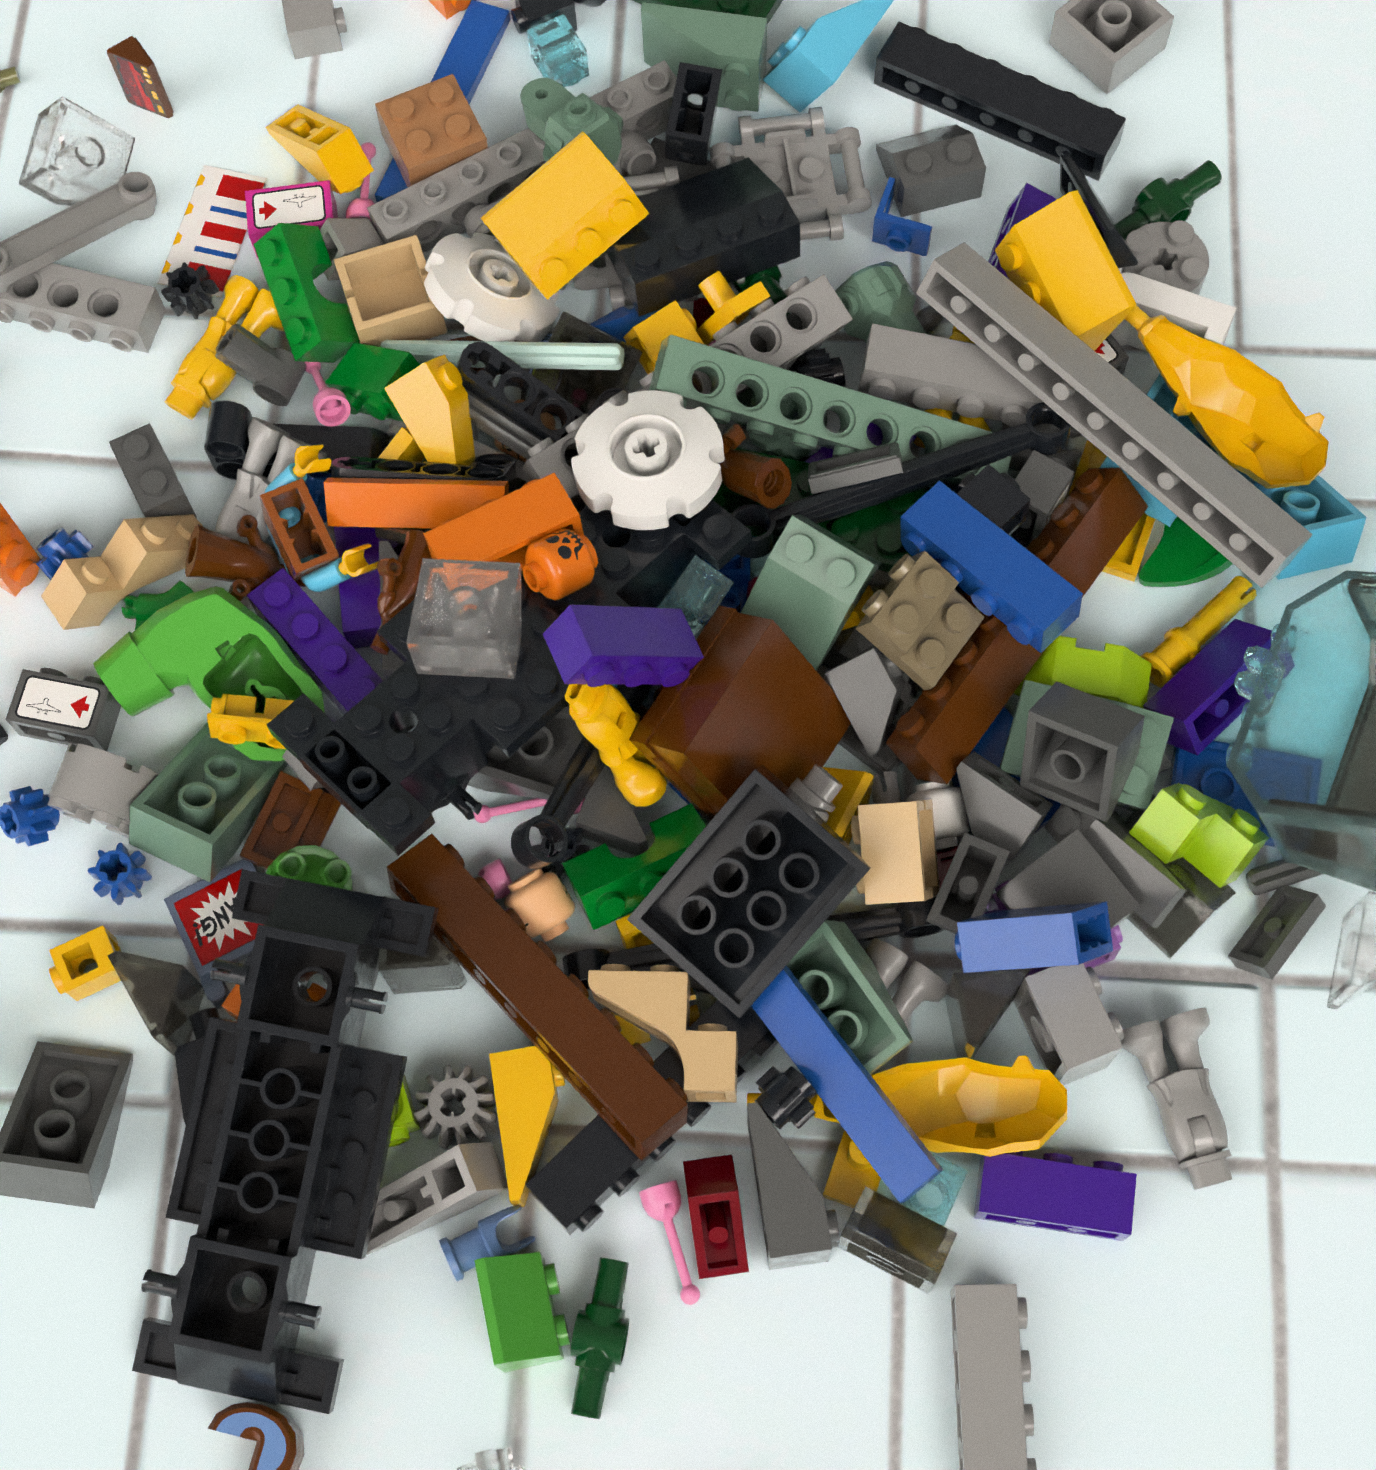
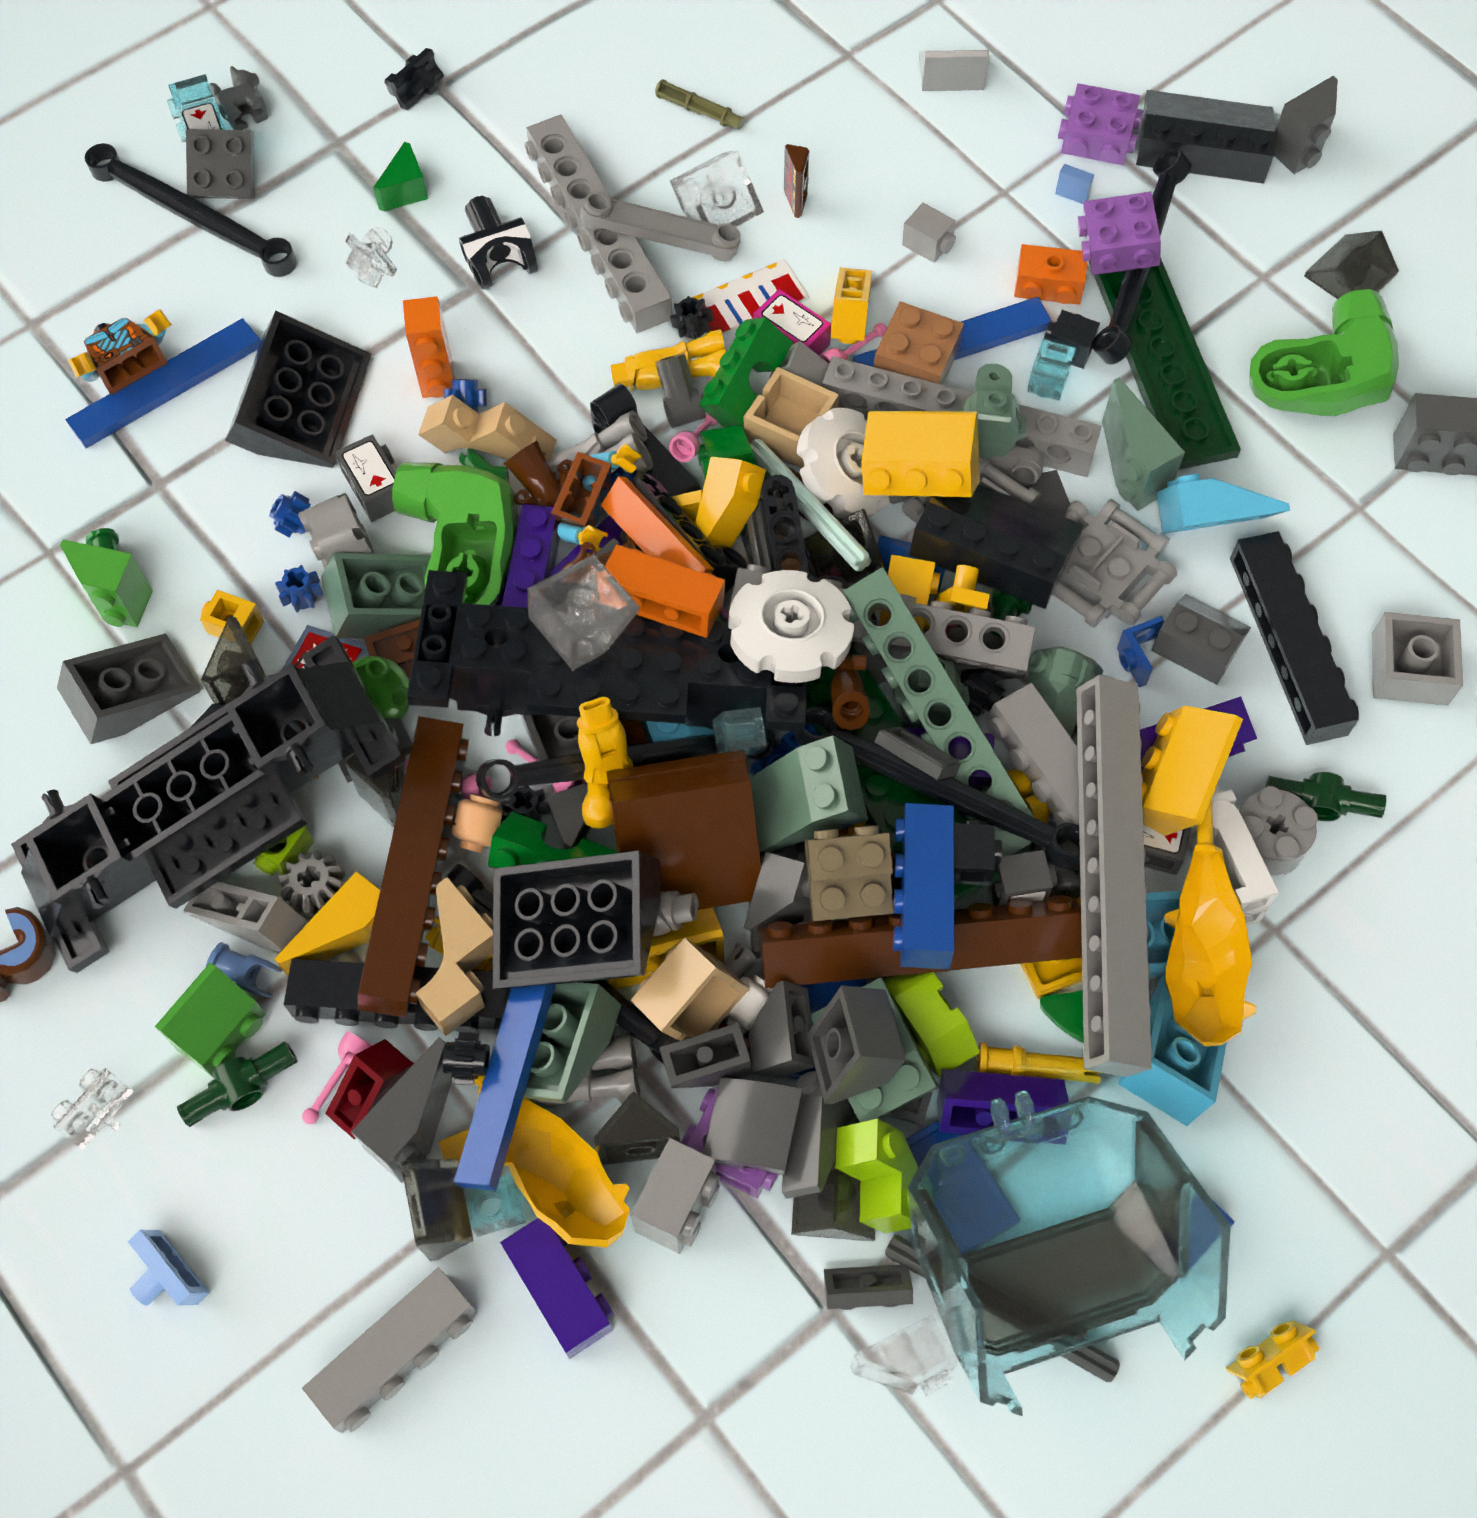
camera: 45 degrees right, 5 degrees down
dark grey brick [109,423,197,518] -> none
yellow hinge [207,693,295,749] -> none
orange head [523,528,598,600] -> none
dark purple brick [543,605,704,687] -> none
black torso [665,62,722,166] -> none
brick [955,901,1113,973] -> none
black slope [1060,151,1138,268] -> none
light grey piece [1121,1007,1232,1190] -> none

